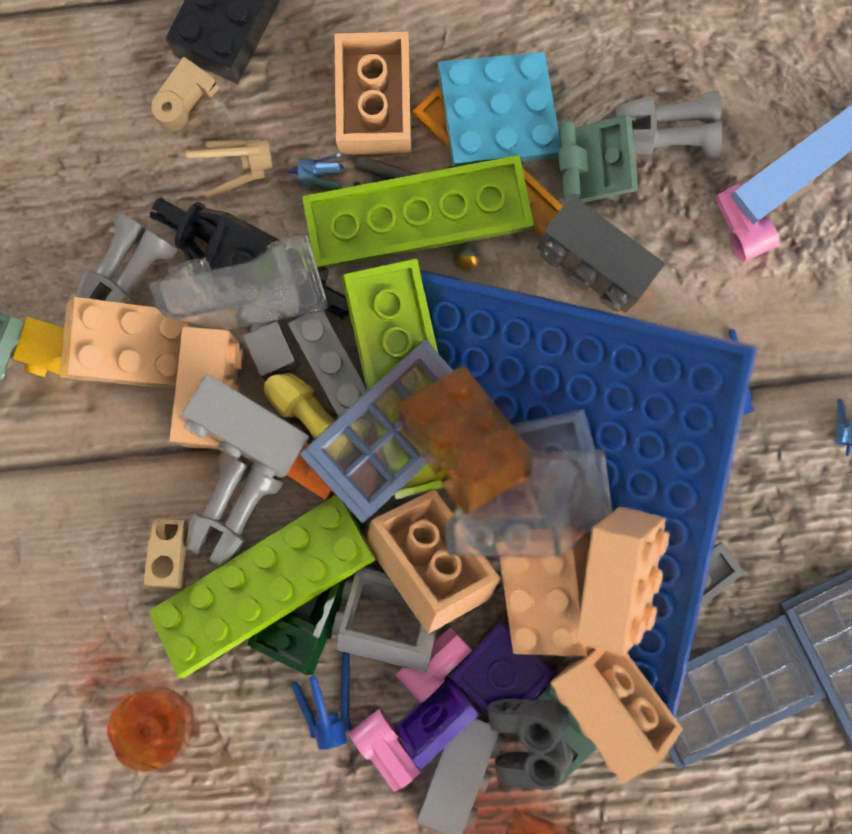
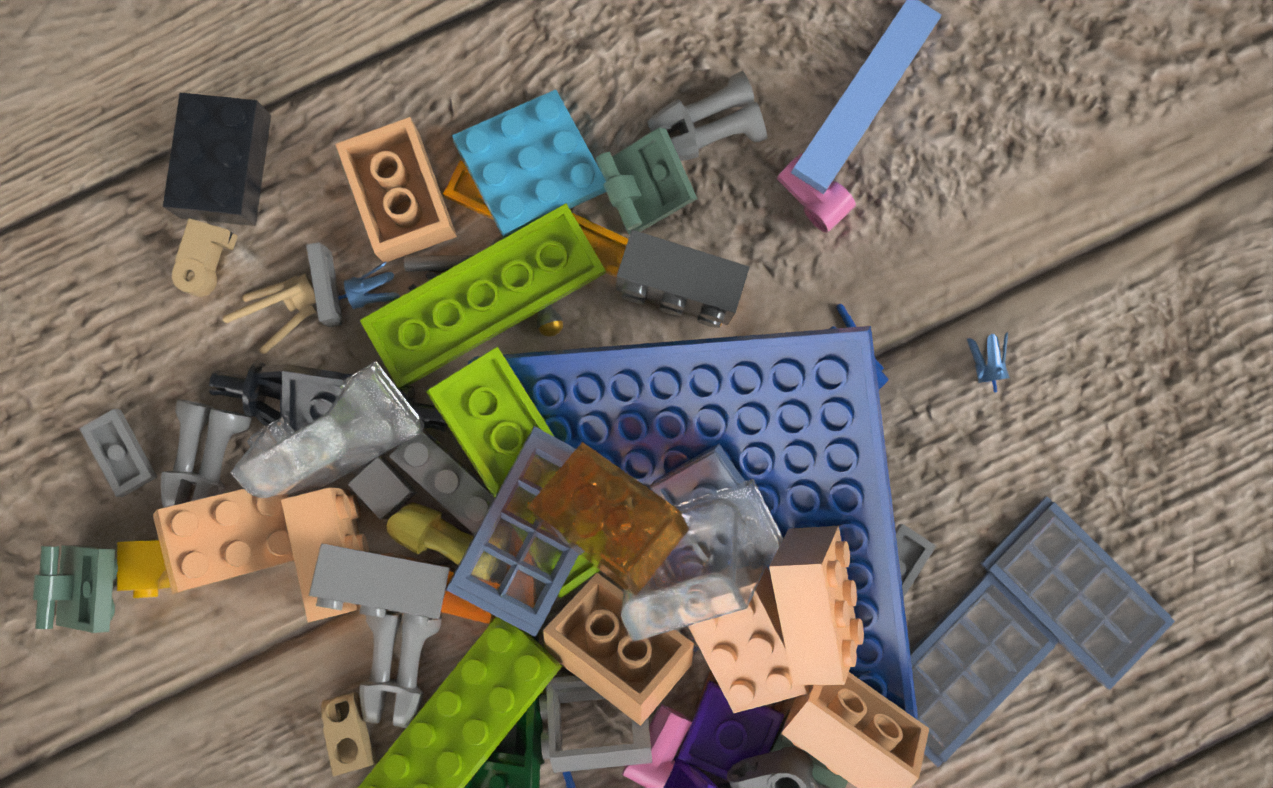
camera: 25 degrees left, 0 degrees up
none -> light grey plate [79,409,157,497]
none -> light grey tile [306,242,343,327]

